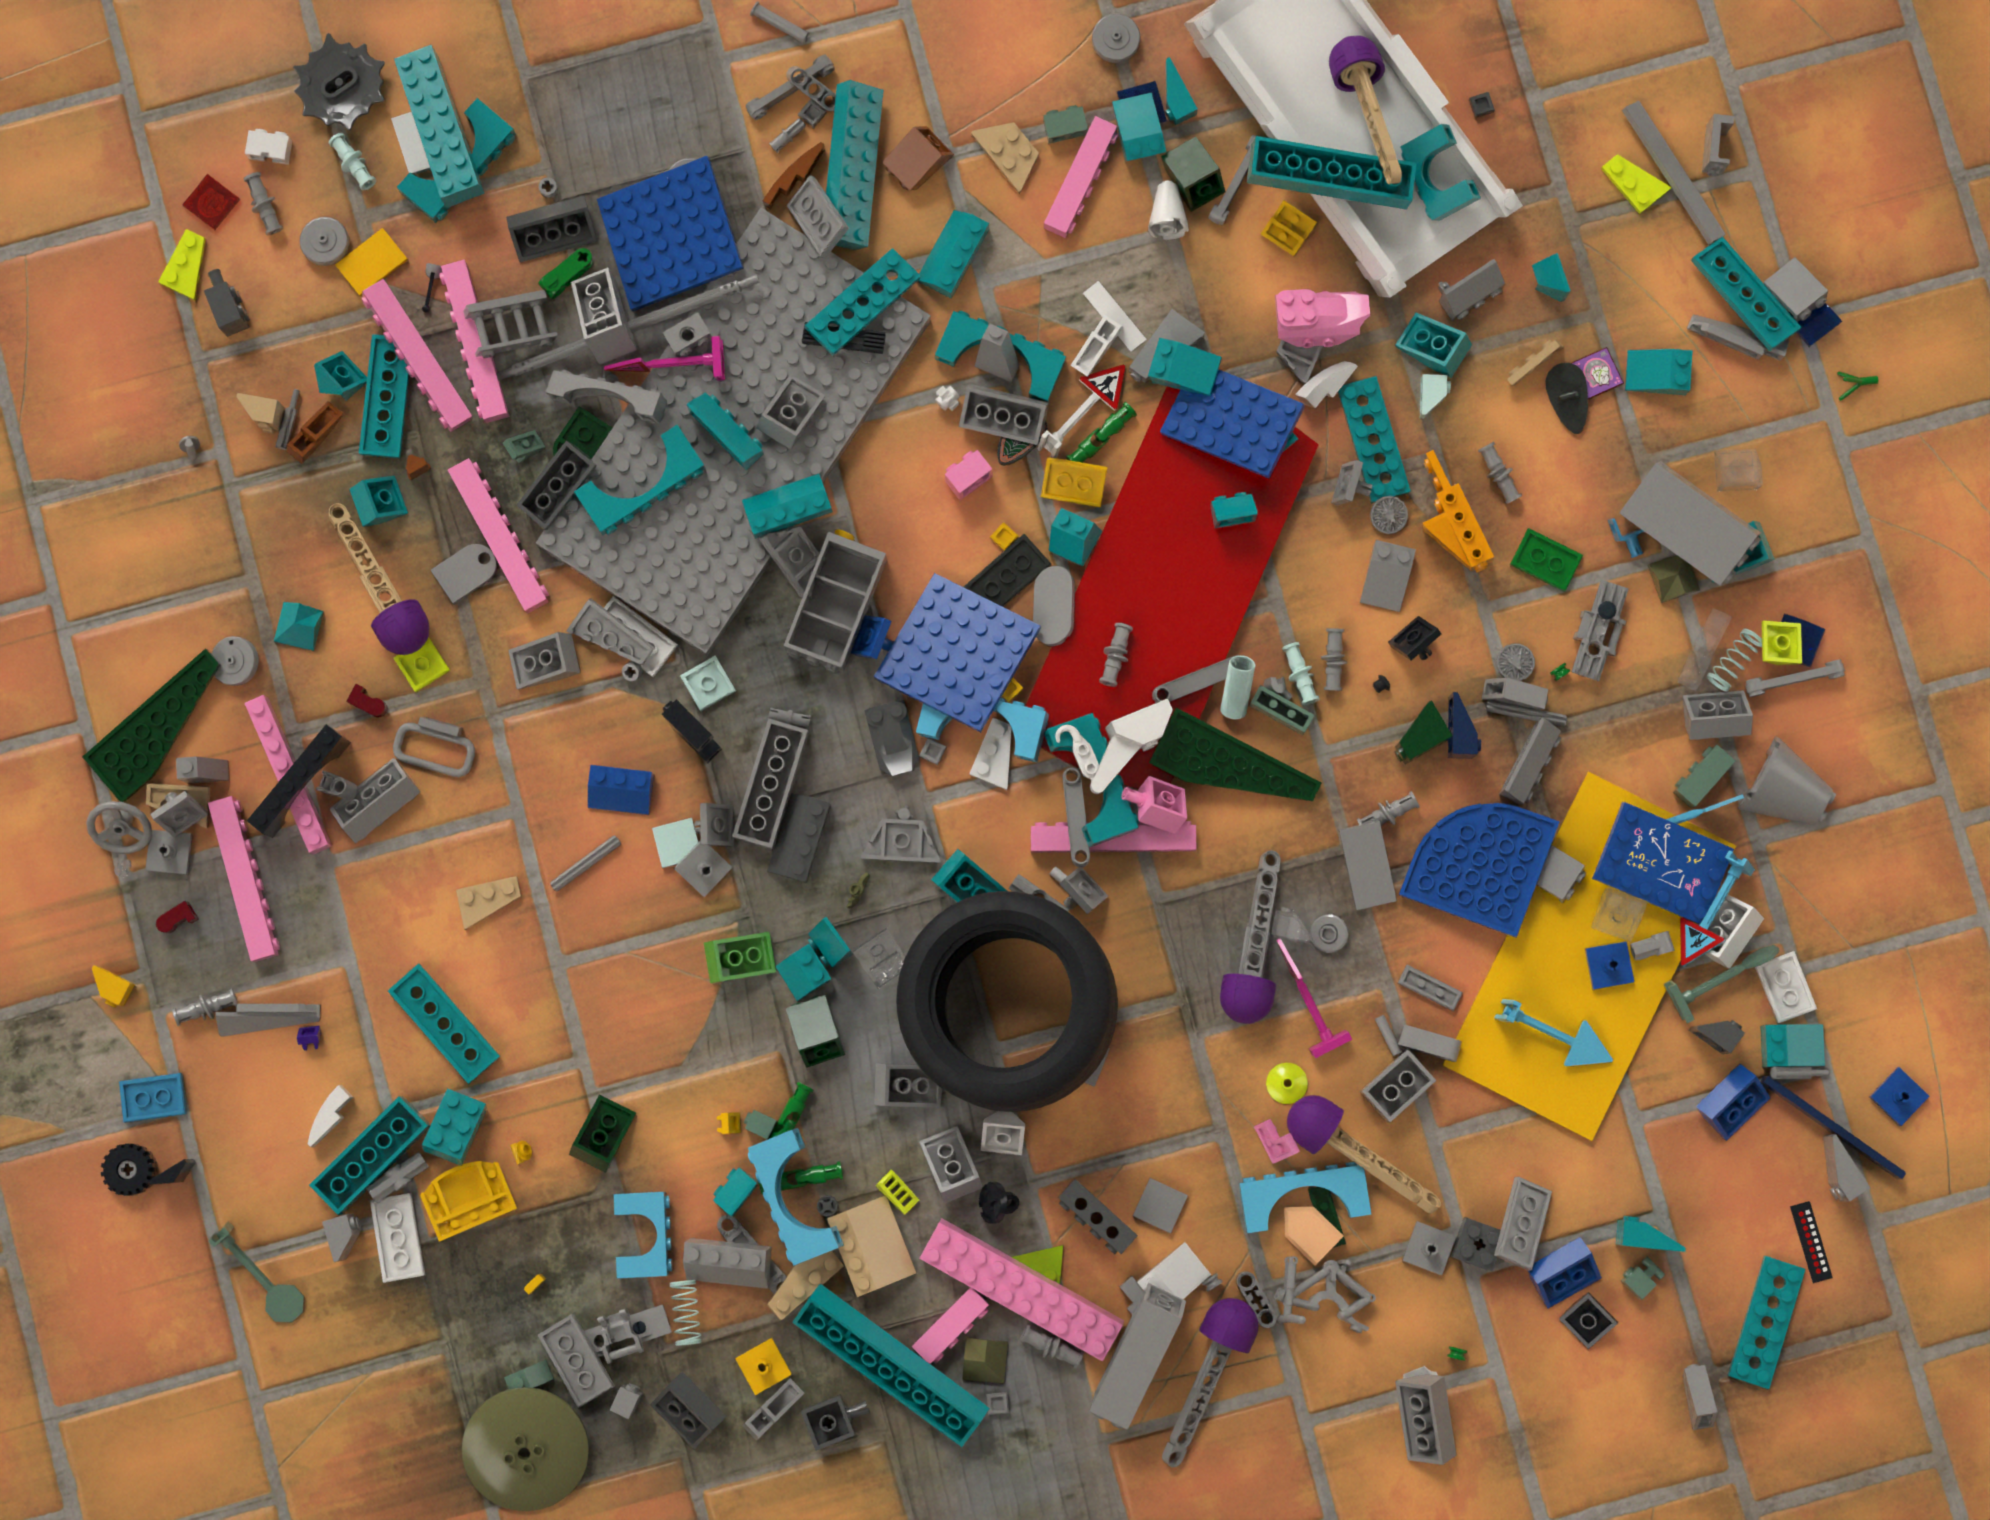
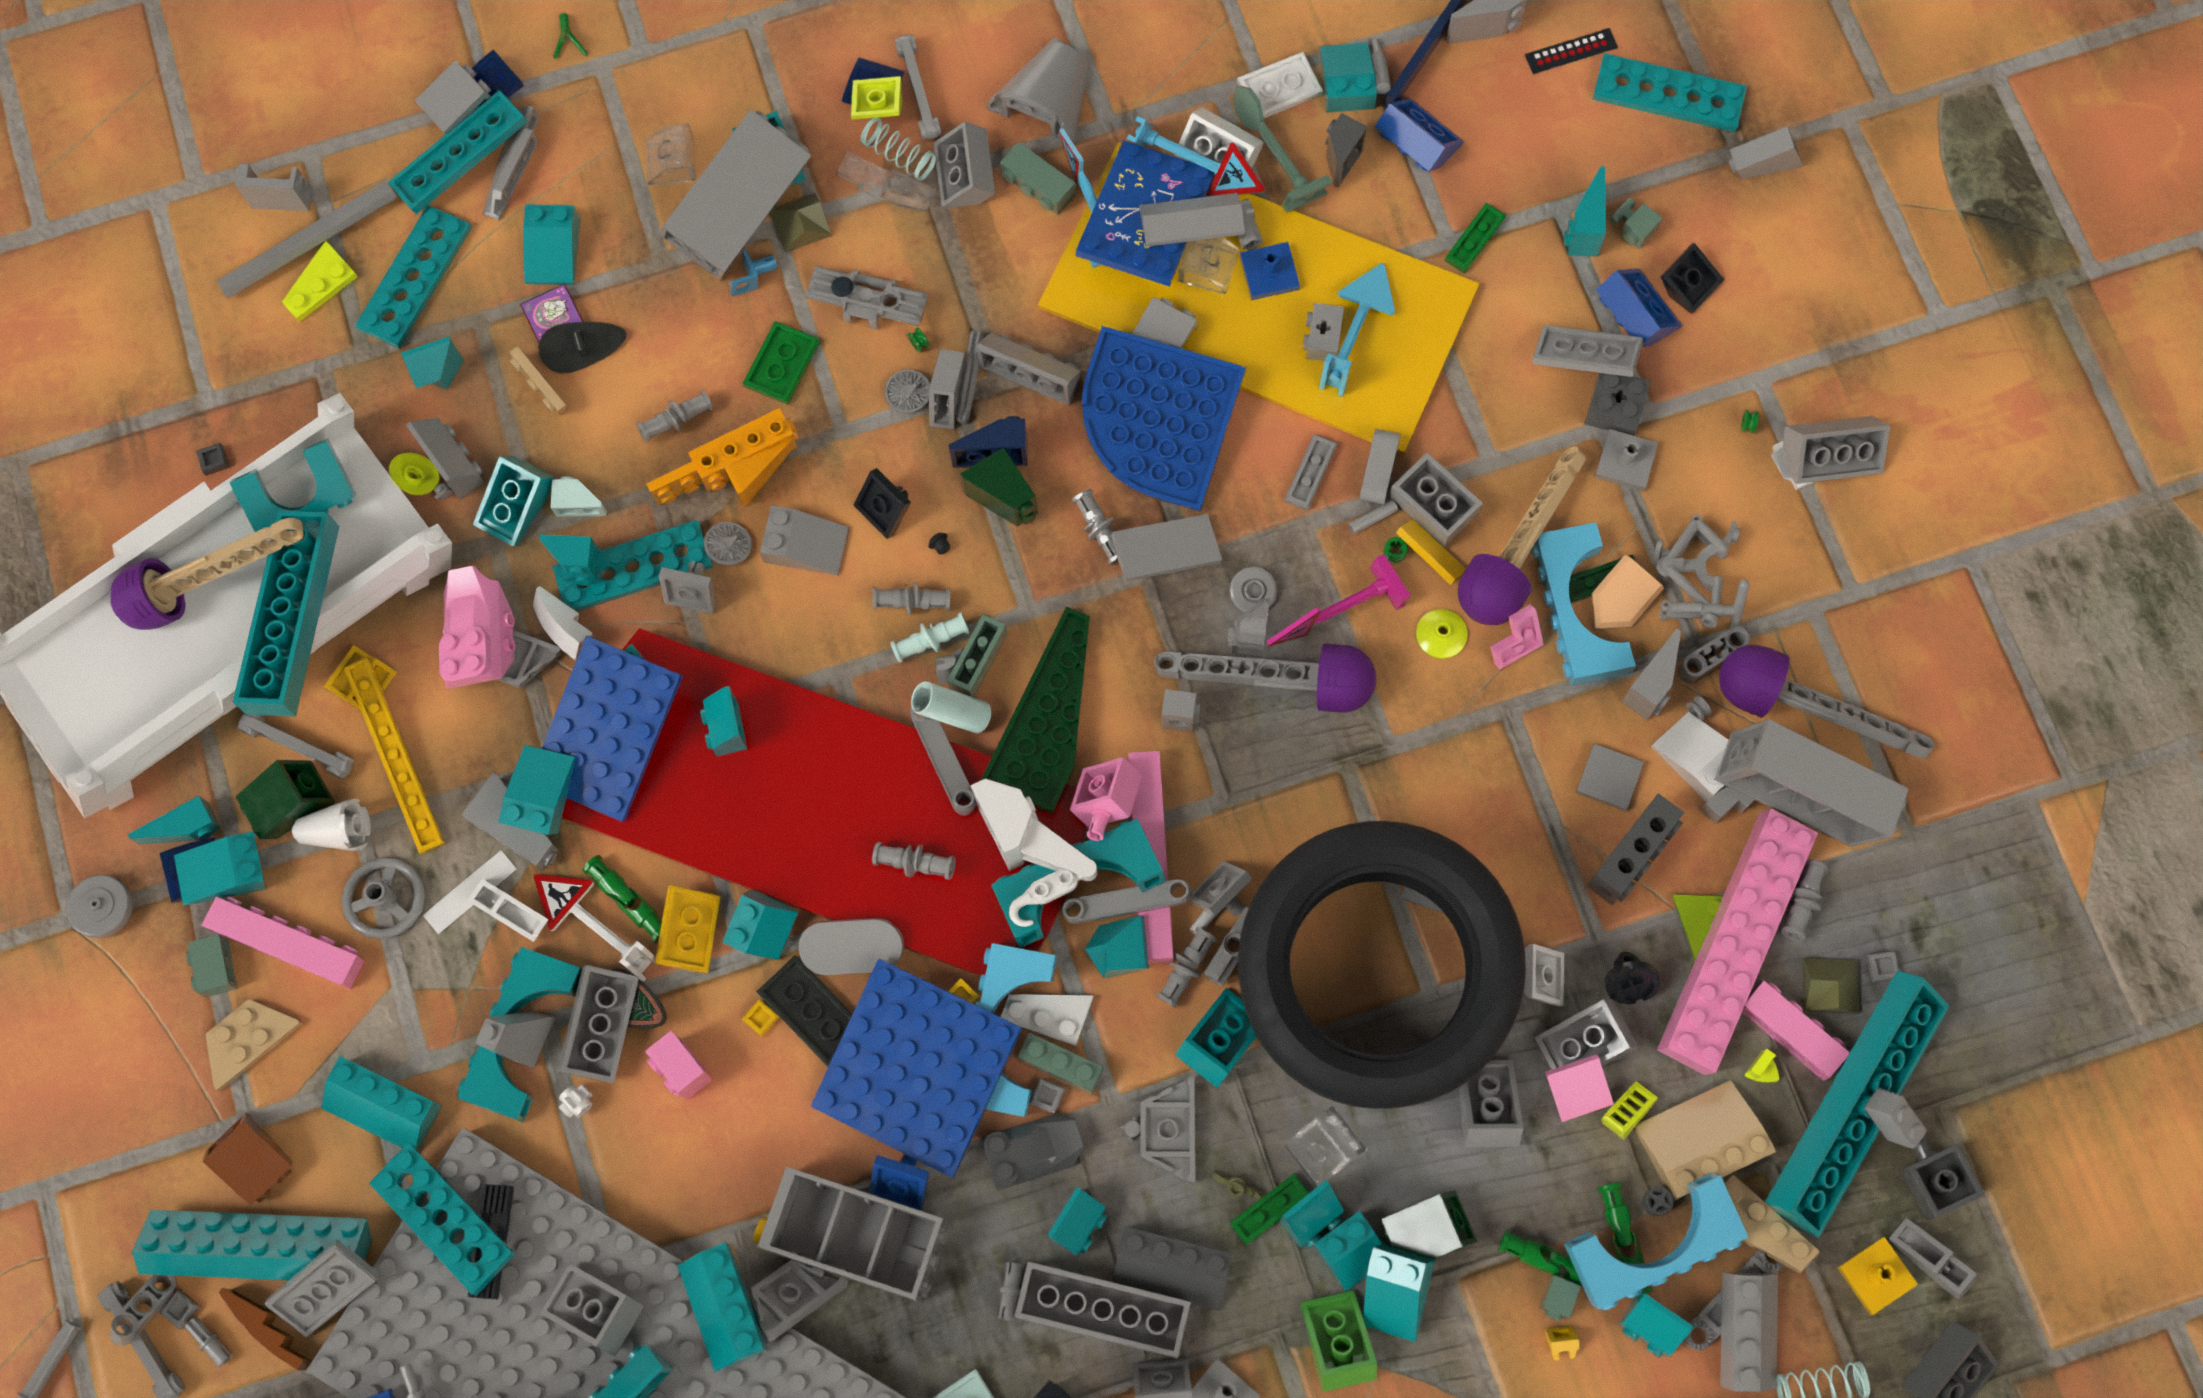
camera: 90 degrees left, 10 degrees down
none -> light grey piece [341,857,425,939]
none -> yellow tile [343,657,445,855]
none -> teal plate [355,205,472,349]
none -> neon yellow dish [388,453,440,495]
none -> teal slope [539,534,602,586]
none -> sand green brick [1018,1033,1103,1095]
none -> teal slope [1048,1187,1108,1257]
none -> teal slope [1085,915,1149,978]
none -> light grey slope [1139,193,1245,247]
none -> light grey piece [1156,927,1217,1008]
none -> light grey brick [1162,689,1201,732]
none -> green tile [1229,1173,1309,1246]
none -> light grey brick [1303,303,1344,361]
none -> teal slope [1363,1244,1435,1342]
none -> green bush [1383,537,1407,563]
none -> yellow tile [1396,519,1466,585]
none -> green tile [1445,203,1506,274]
none -> bright pink tile [1545,1054,1614,1122]
none -> light grey slope [1622,628,1681,720]
none -> neon yellow tile [1744,1049,1779,1083]
none -> light grey brick [1865,1088,1927,1149]

